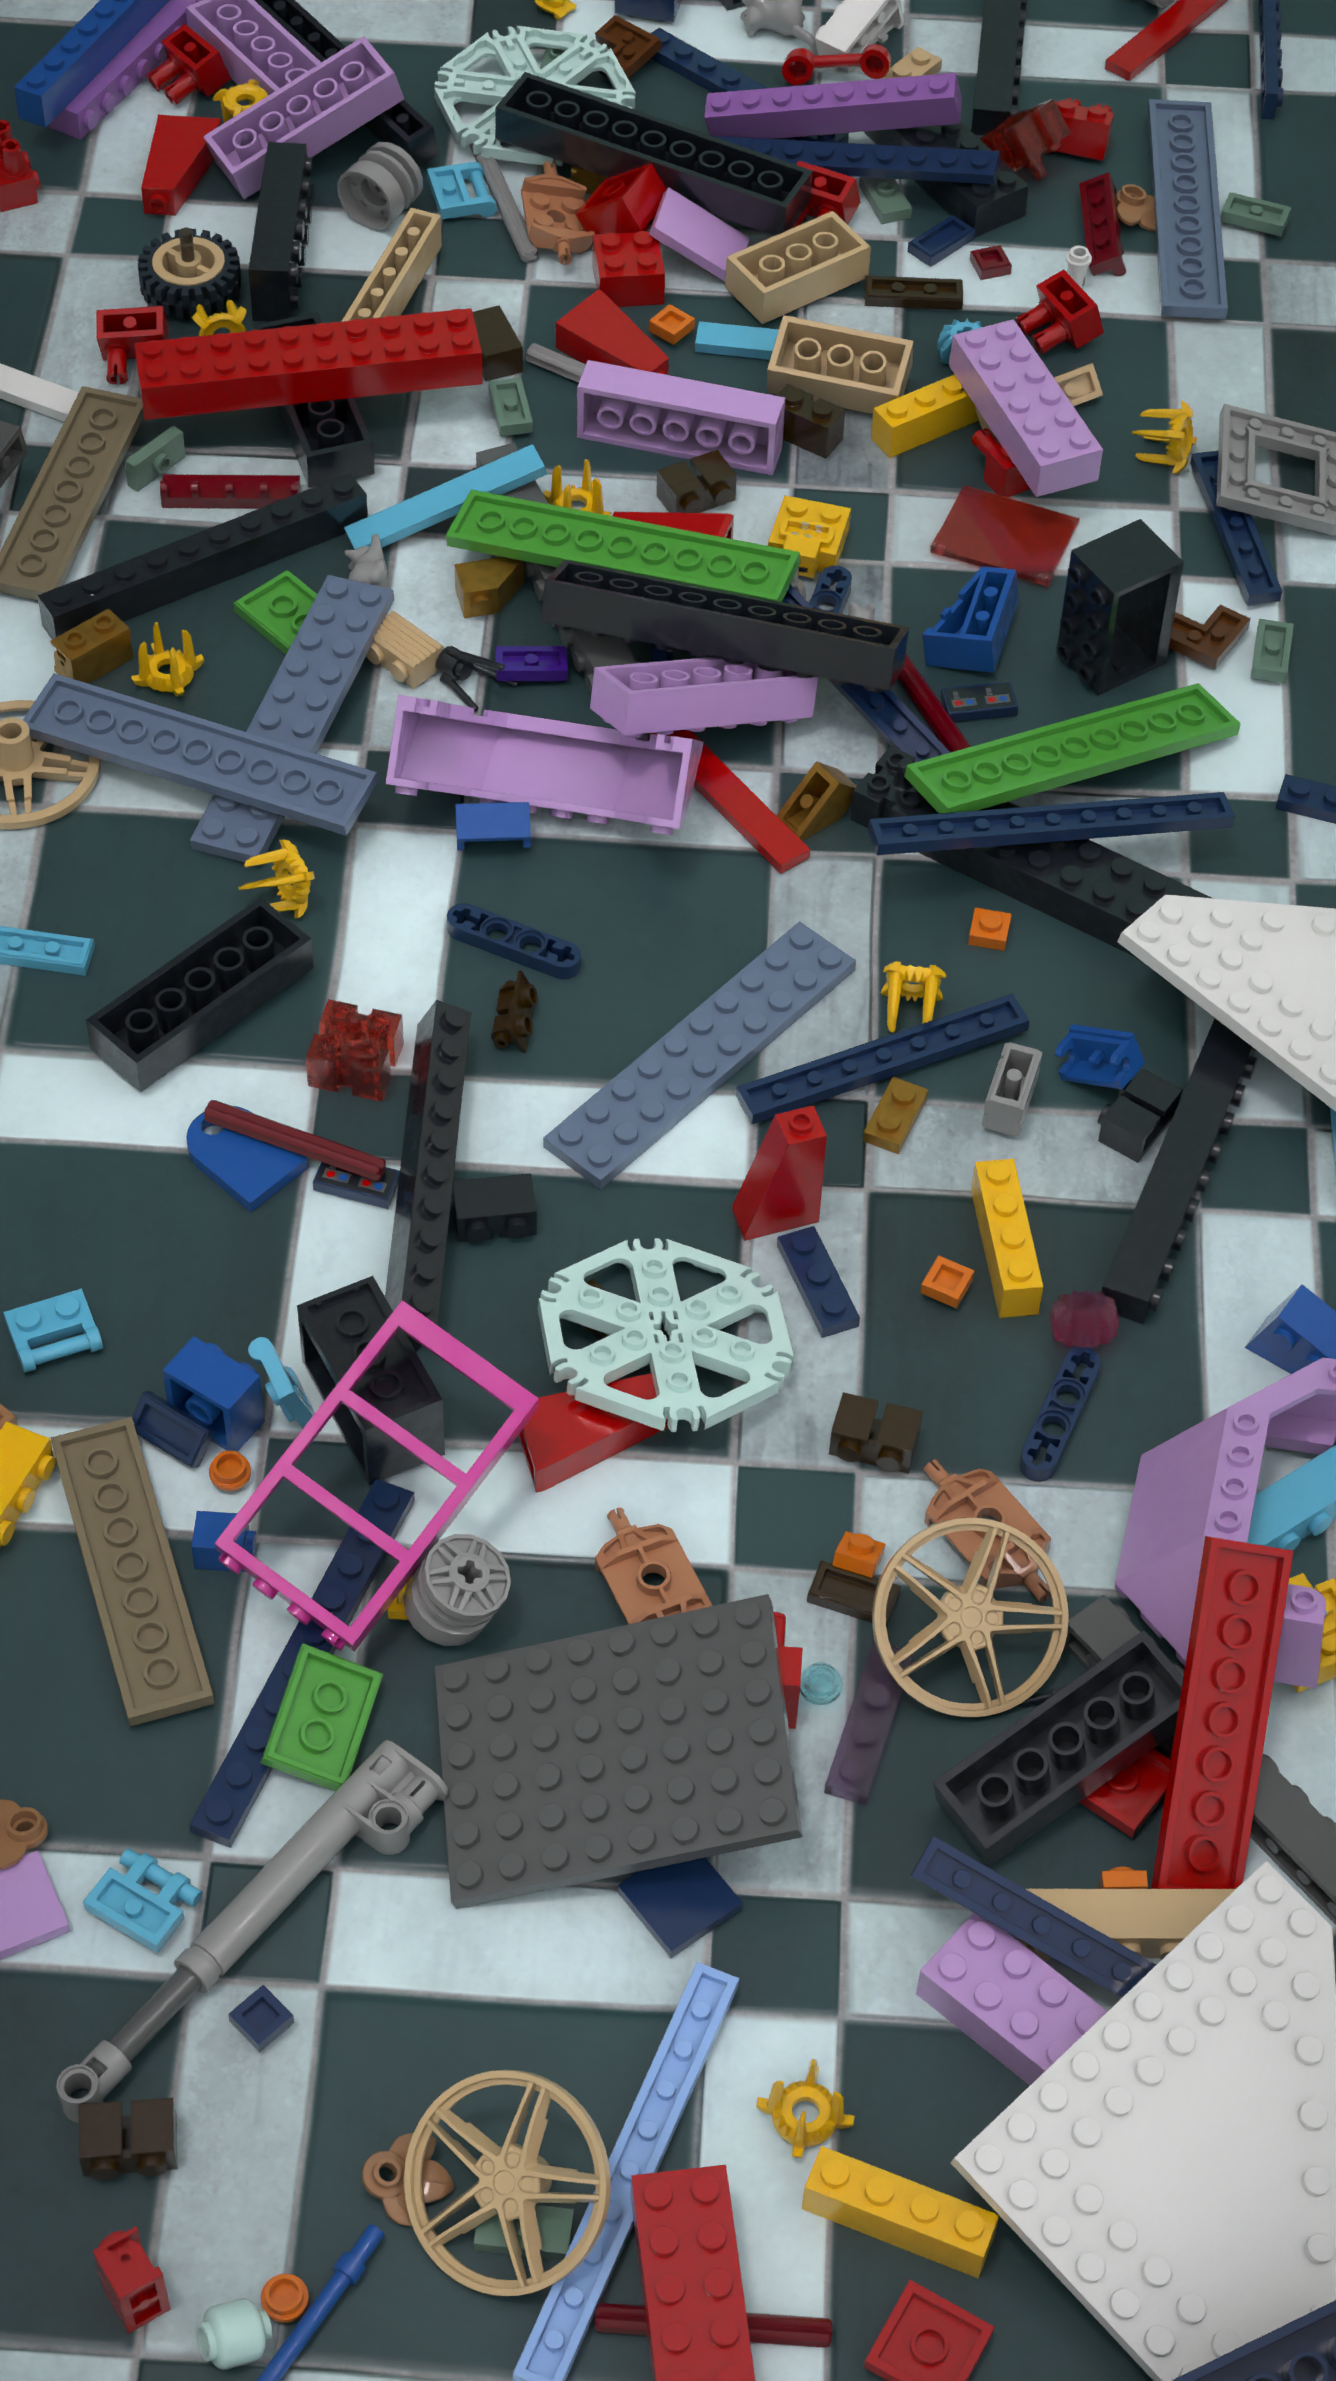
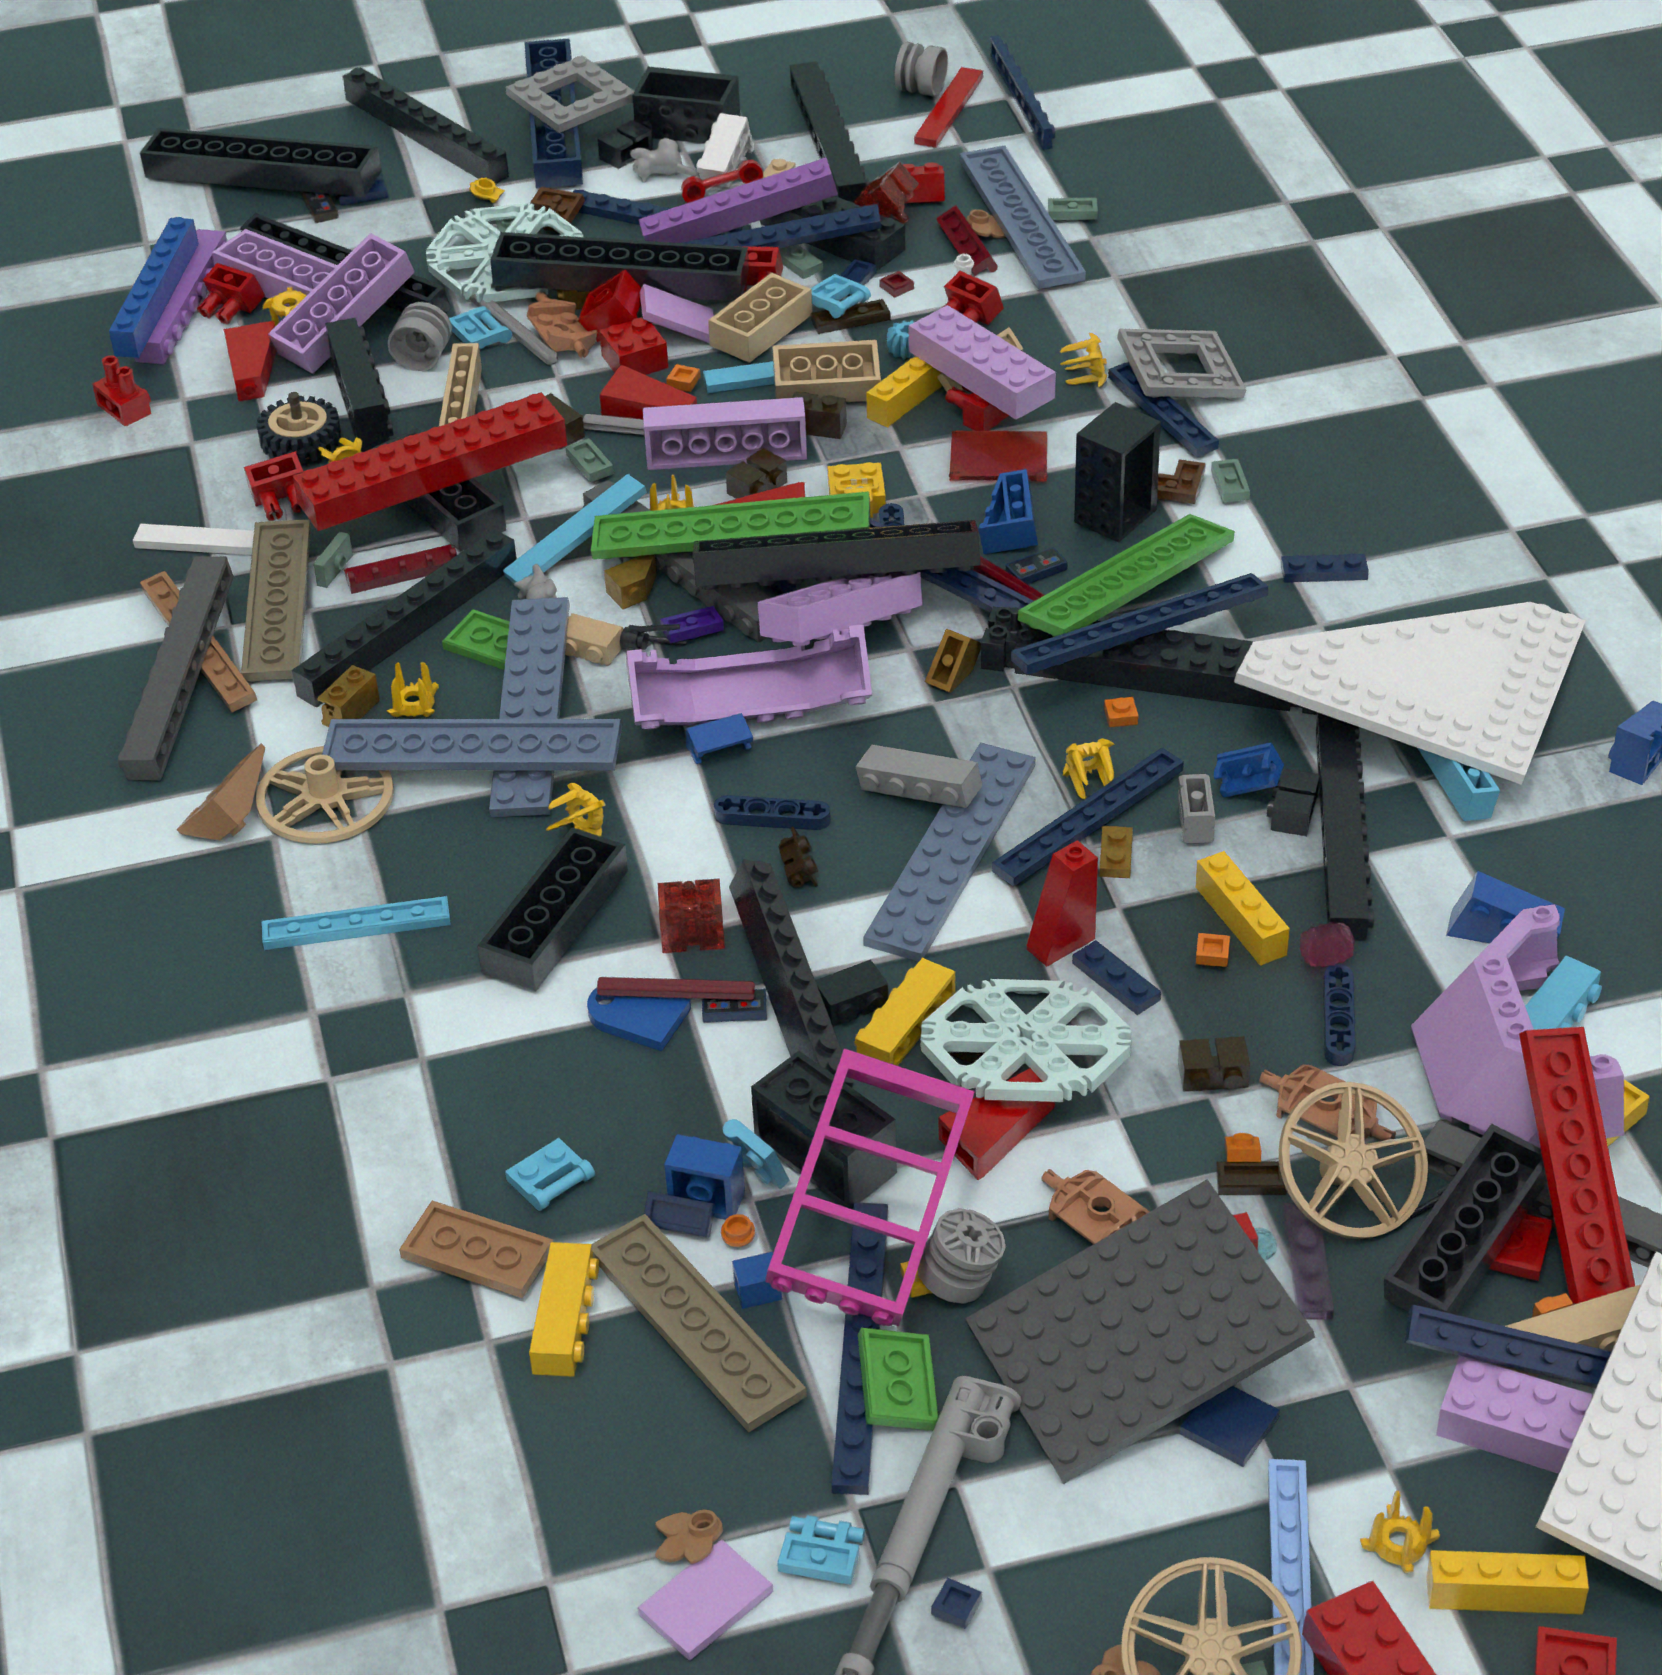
camera: 15 degrees left, 10 degrees down
red tile [649,729,810,874] -> none
none -> medium azure plate [810,274,871,318]
none -> yellow brick [854,958,955,1066]
none -> light grey brick [856,745,983,808]

